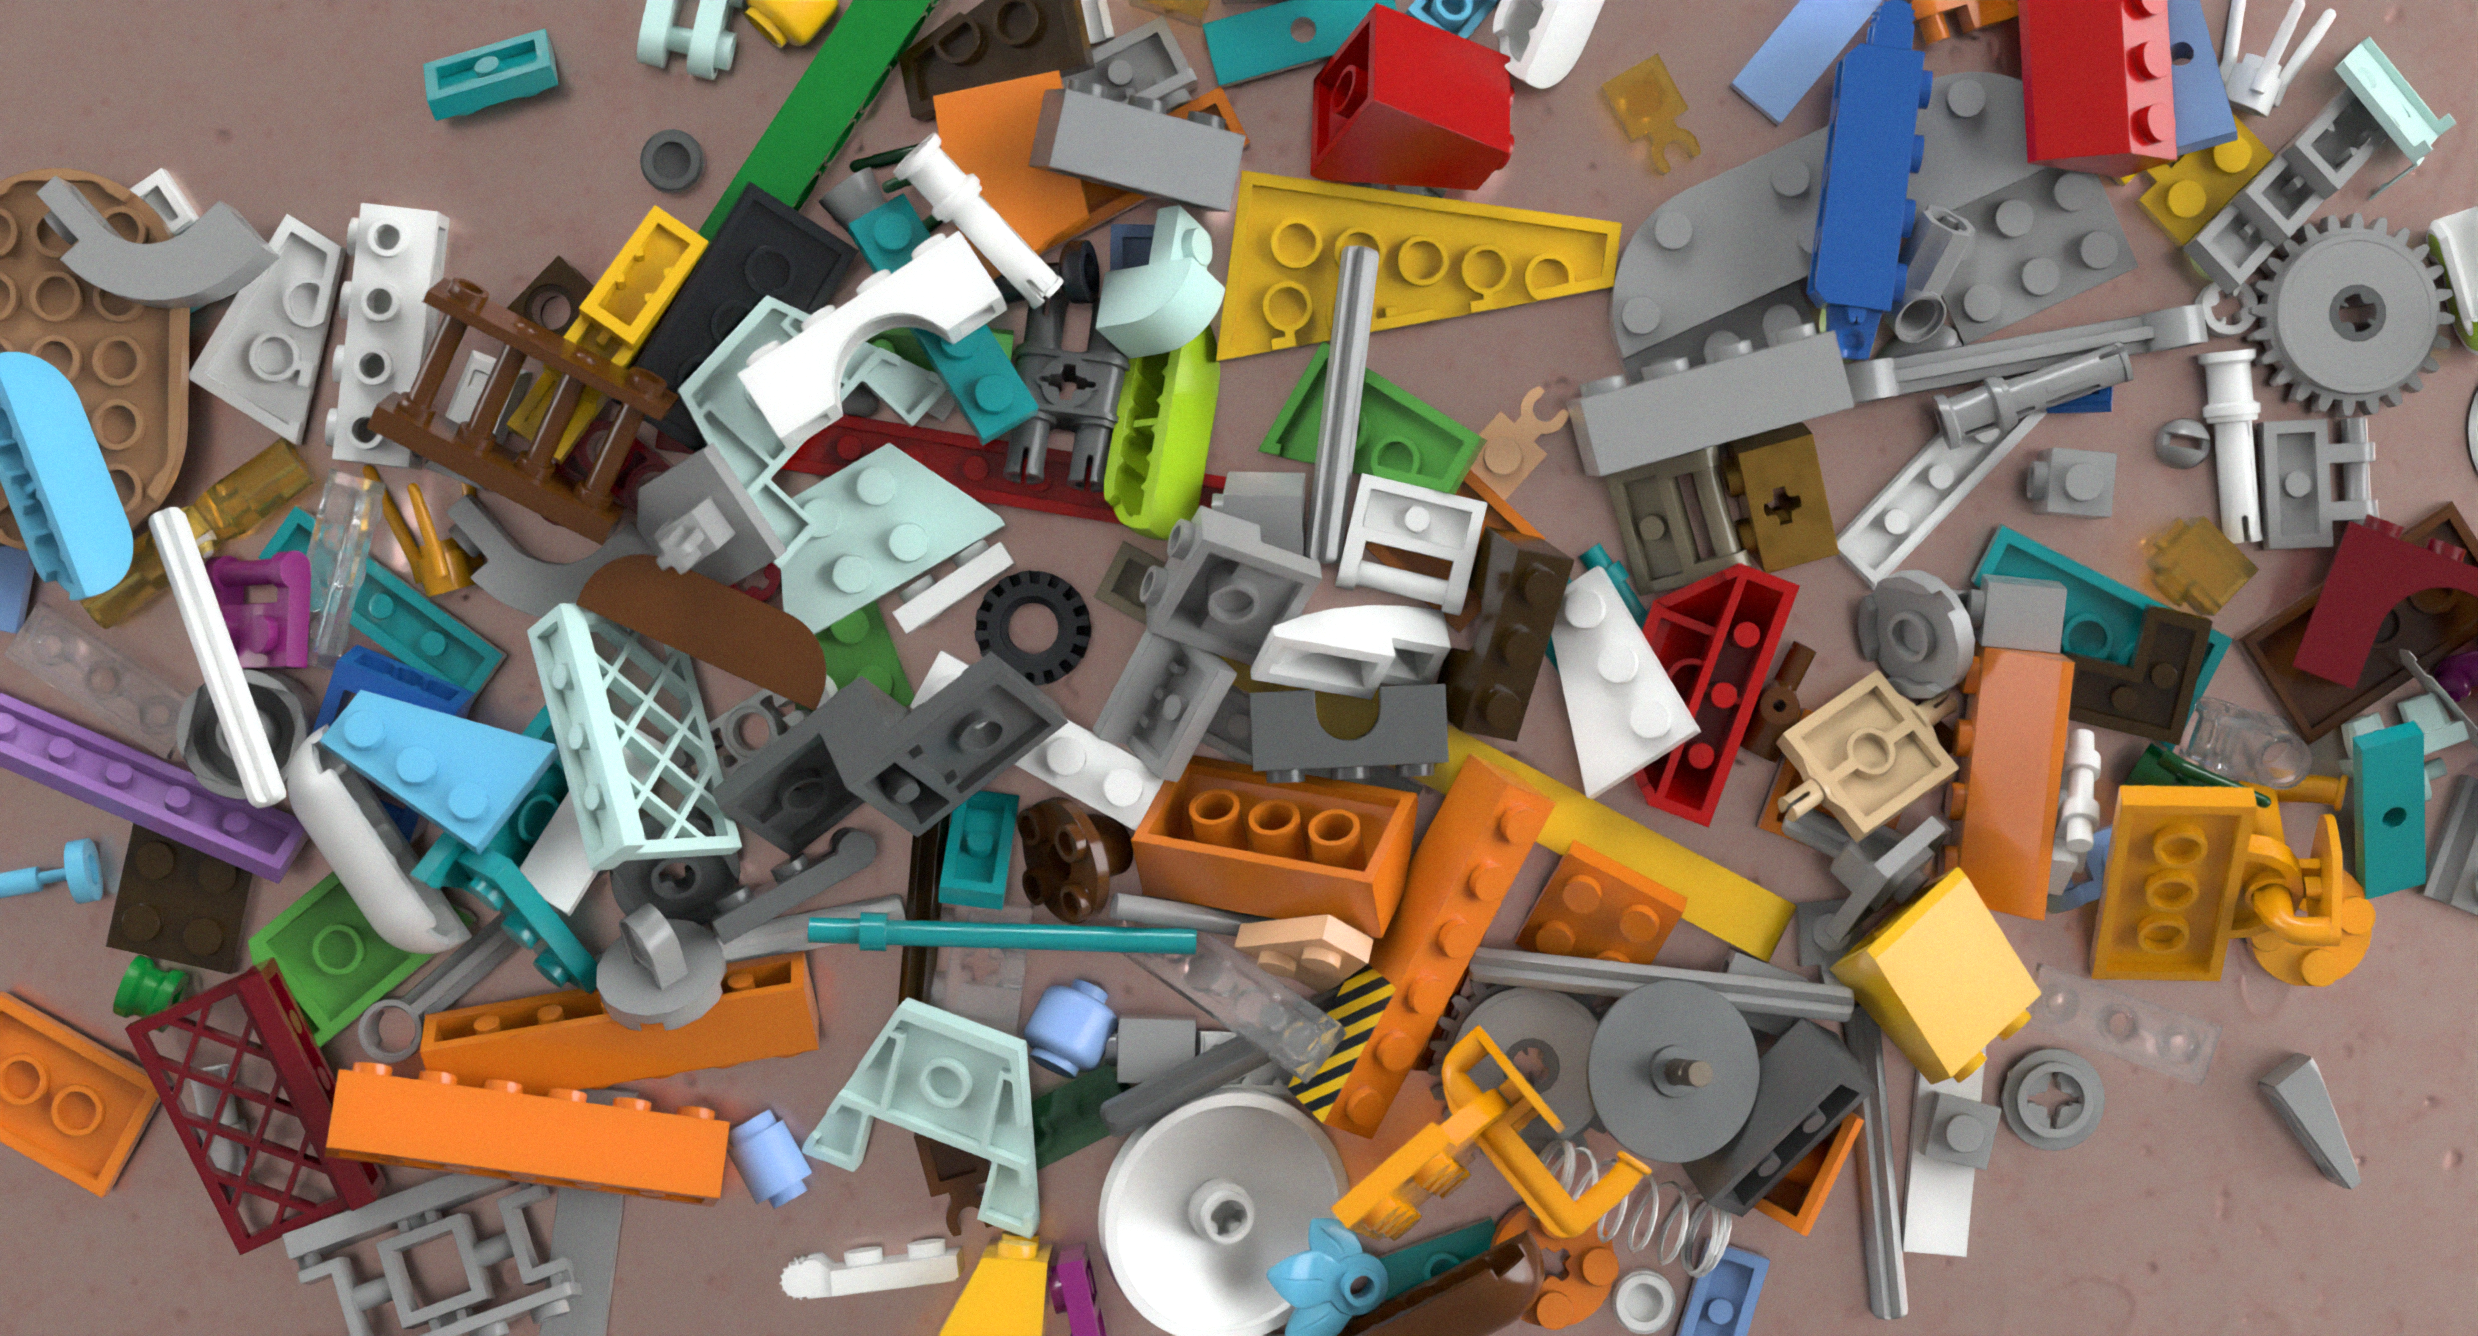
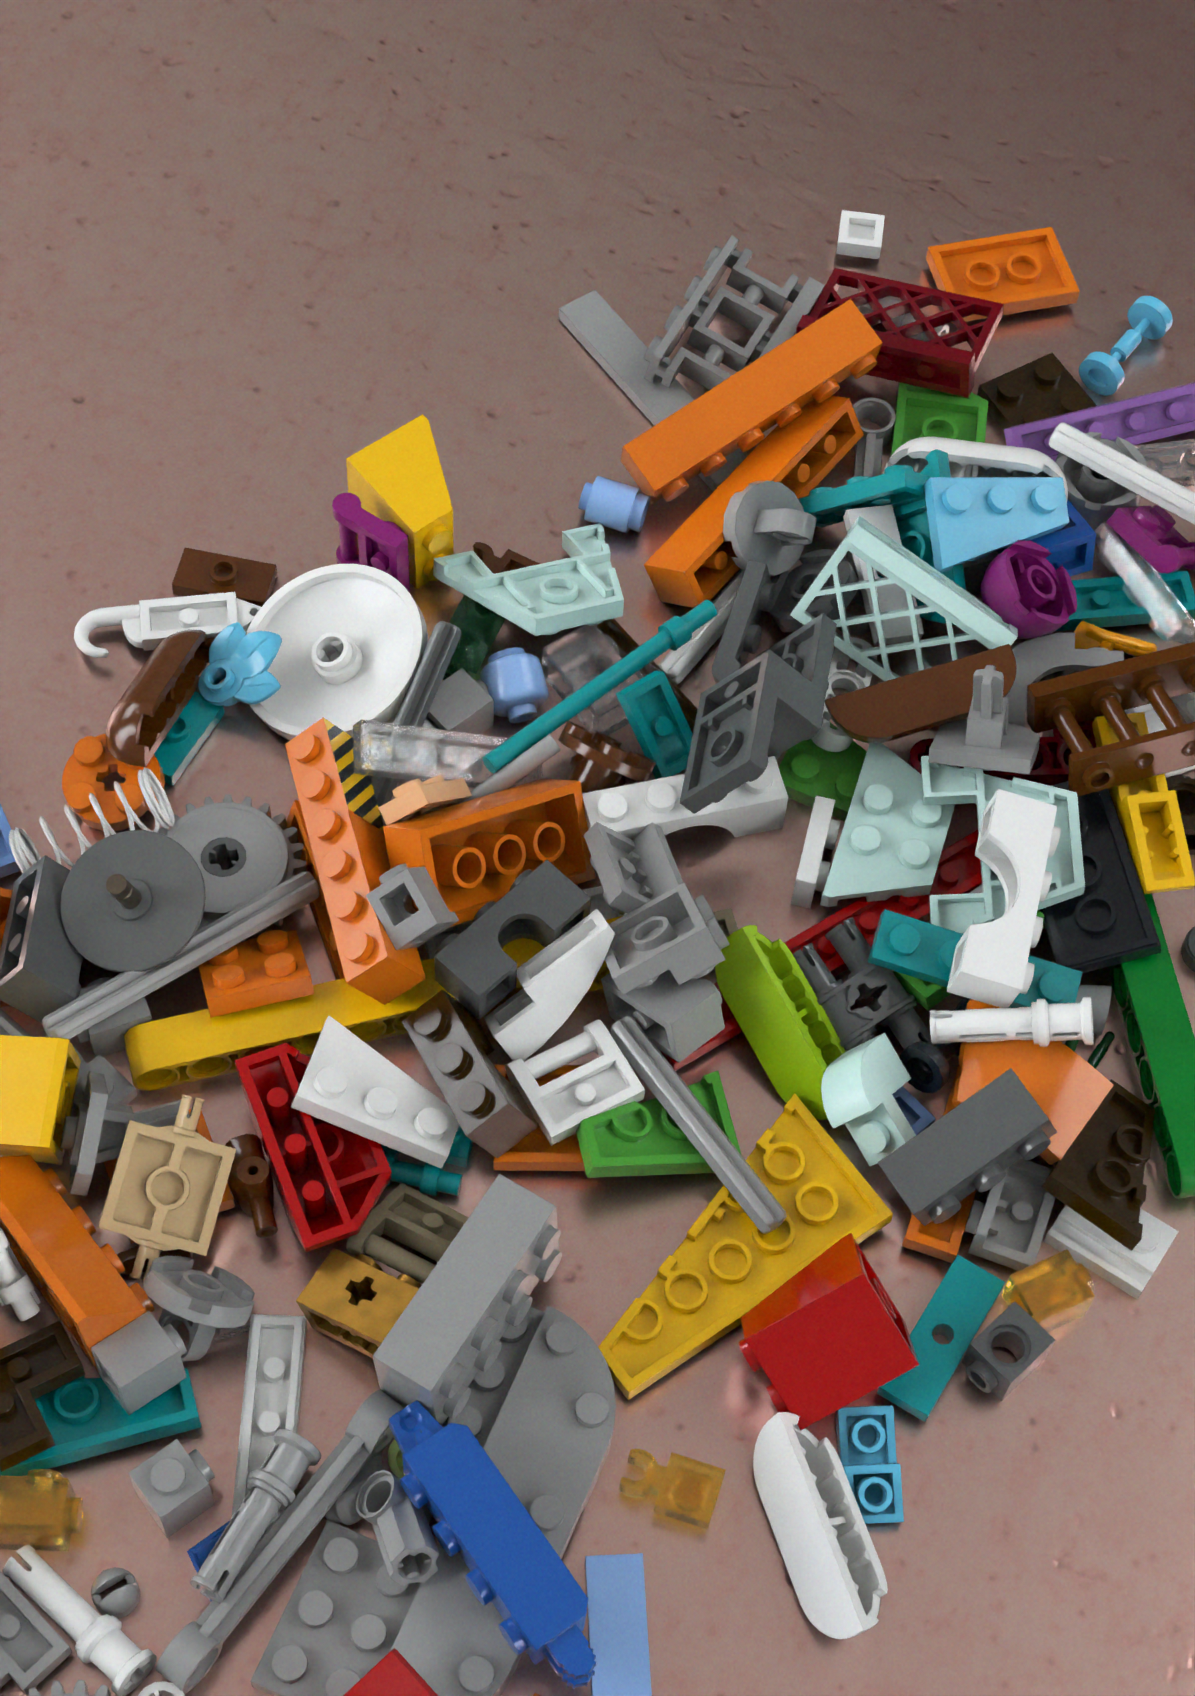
camera: 135 degrees right, 30 degrees down
green wheel [113,955,189,1033] -> none
white hinge [779,1238,965,1300] -> none
black tyre [974,570,1091,686] -> none
light orange plate [1330,1025,1652,1241] -> none
light nougat plate [1470,386,1569,501] -> none
white tile [1610,1267,1676,1334] -> none
none -> light grey brick [366,863,459,950]
none -> white plate [836,210,885,259]
none -> magenta cylinder [980,540,1077,639]

